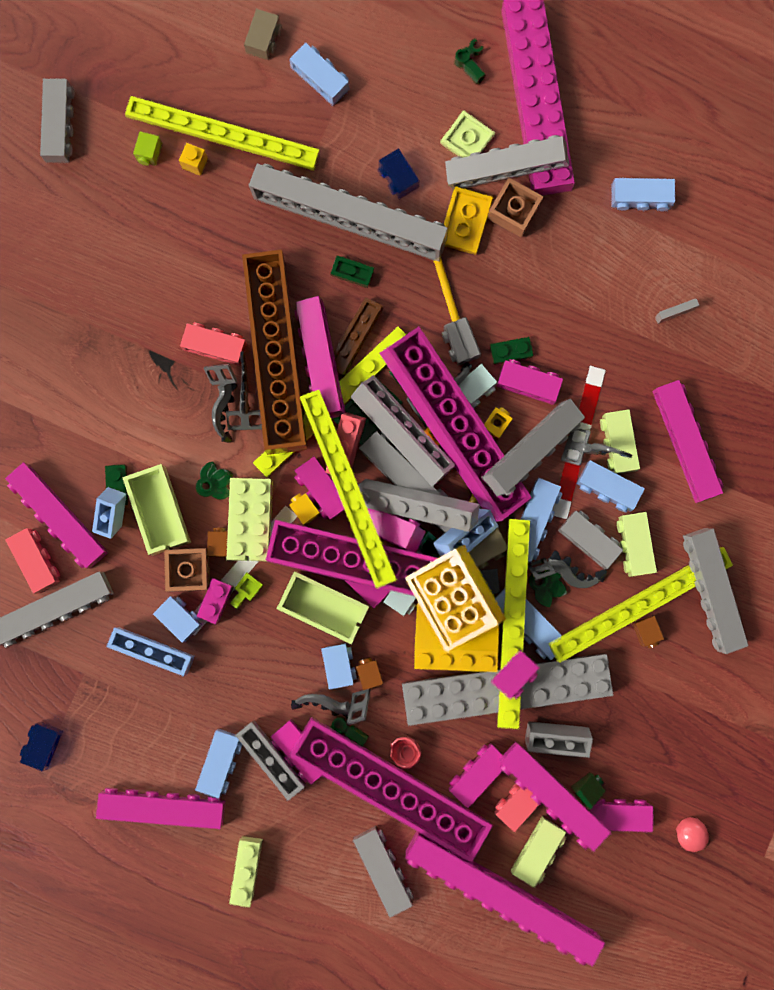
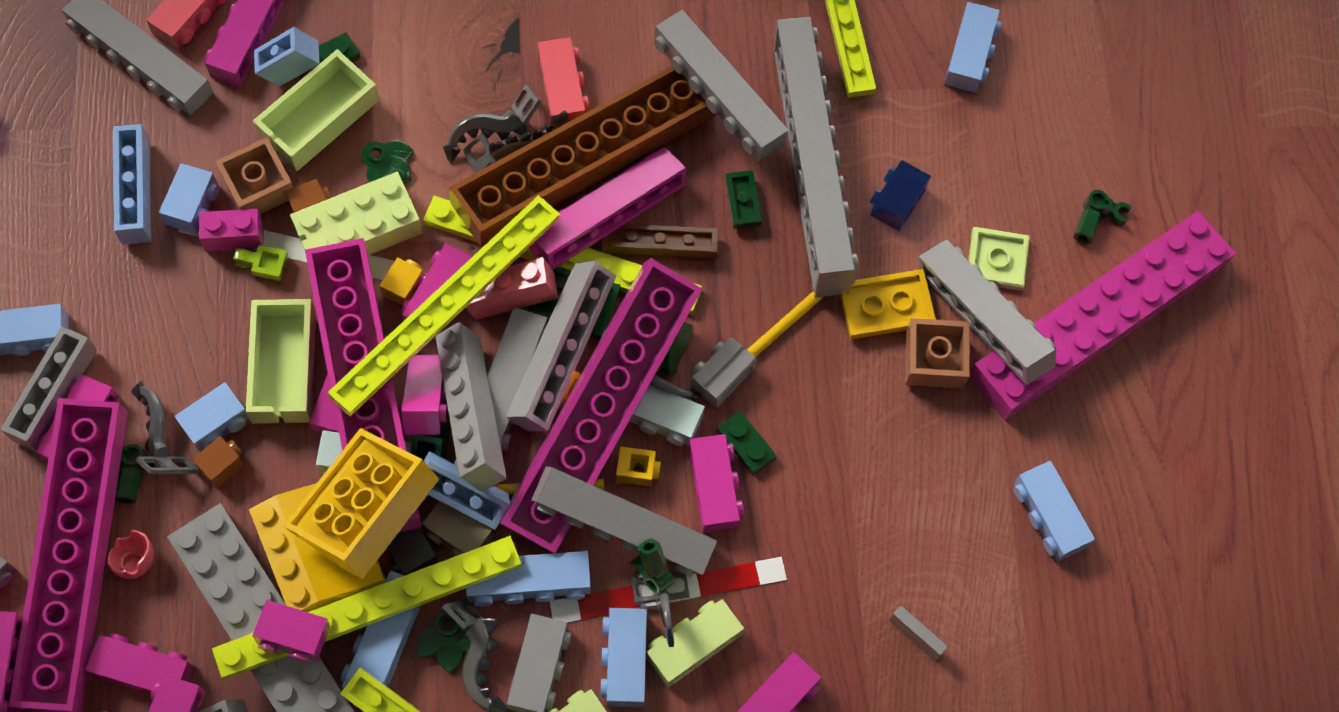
camera: 60 degrees right, 15 degrees down
none -> dark green bar [630,538,674,595]
none -> light grey brick [654,10,789,162]

